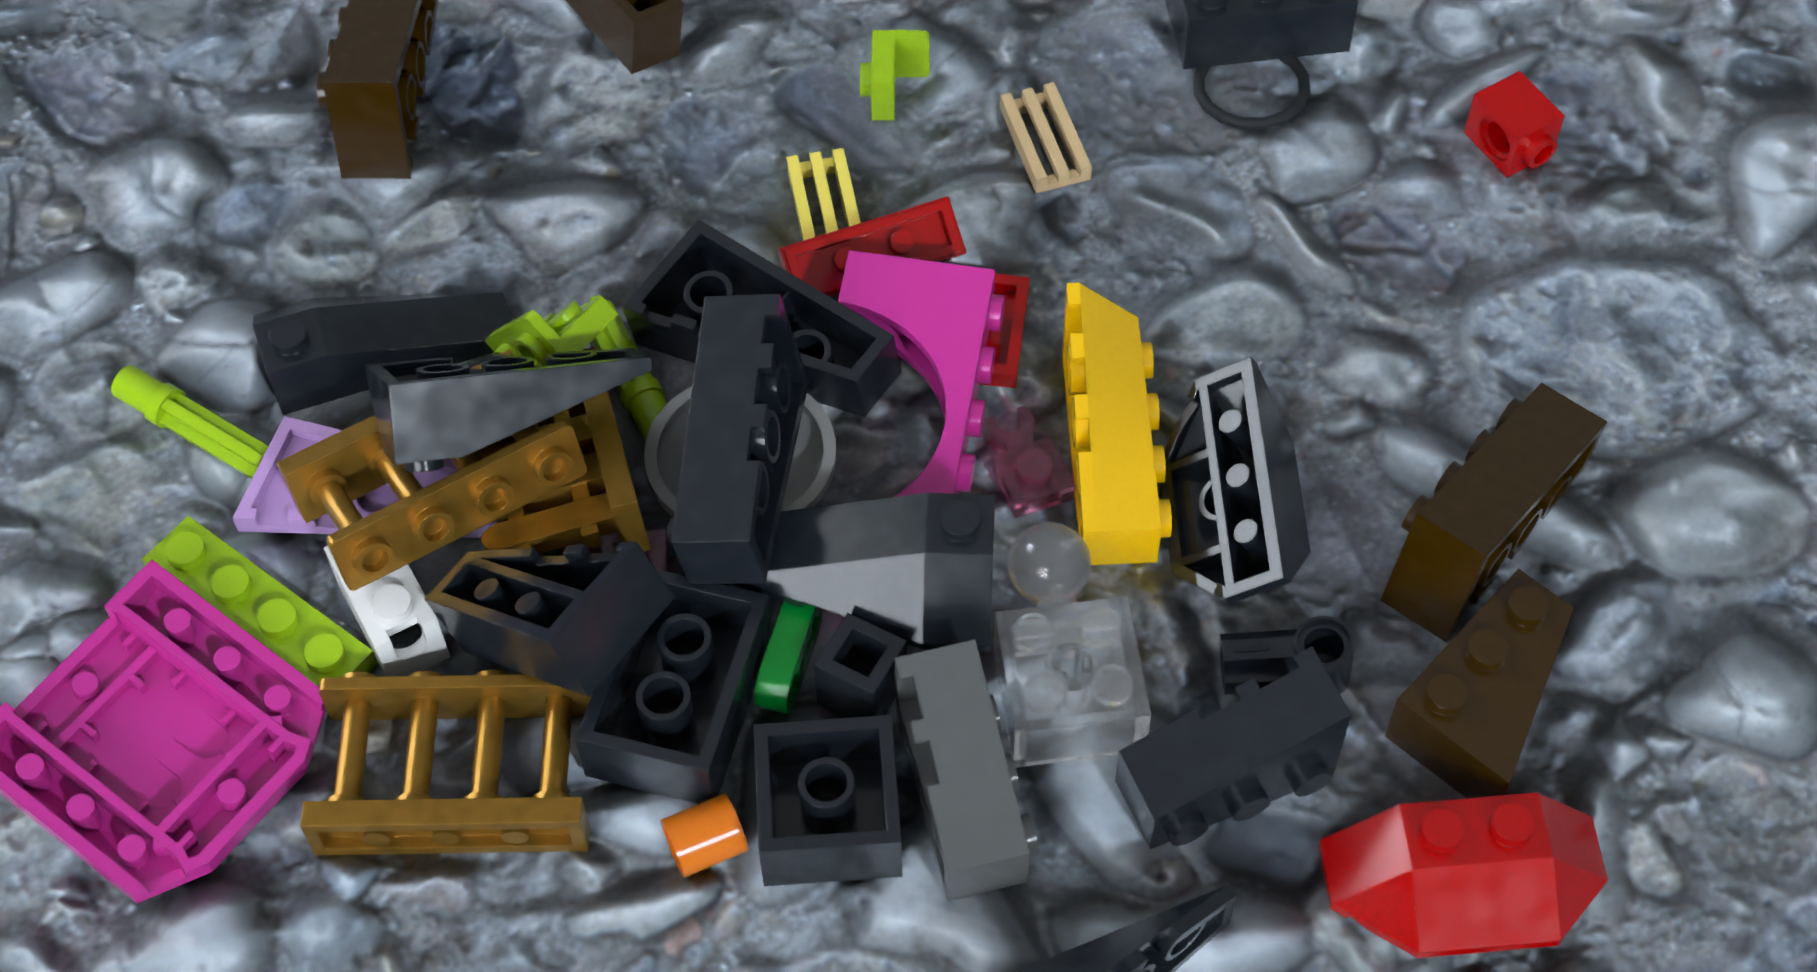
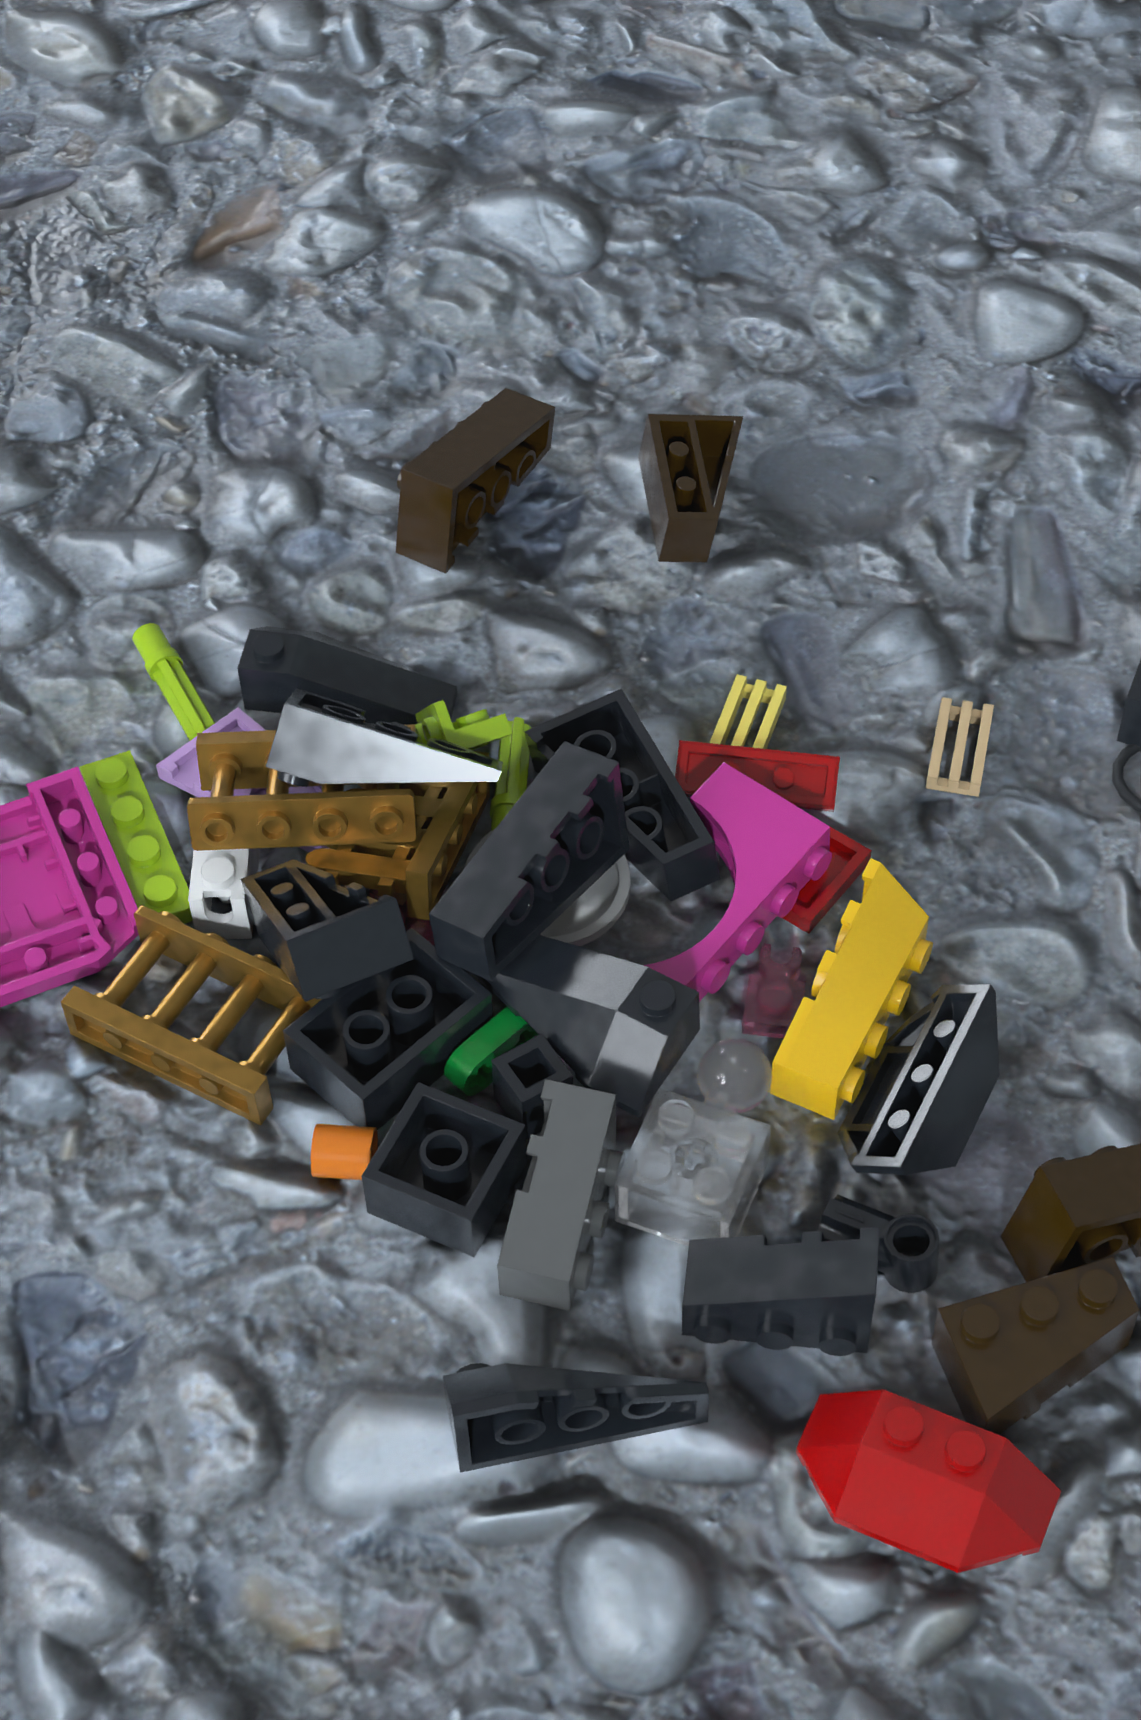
camera: 30 degrees right, 5 degrees down
lime bracket [860,30,930,121] -> none

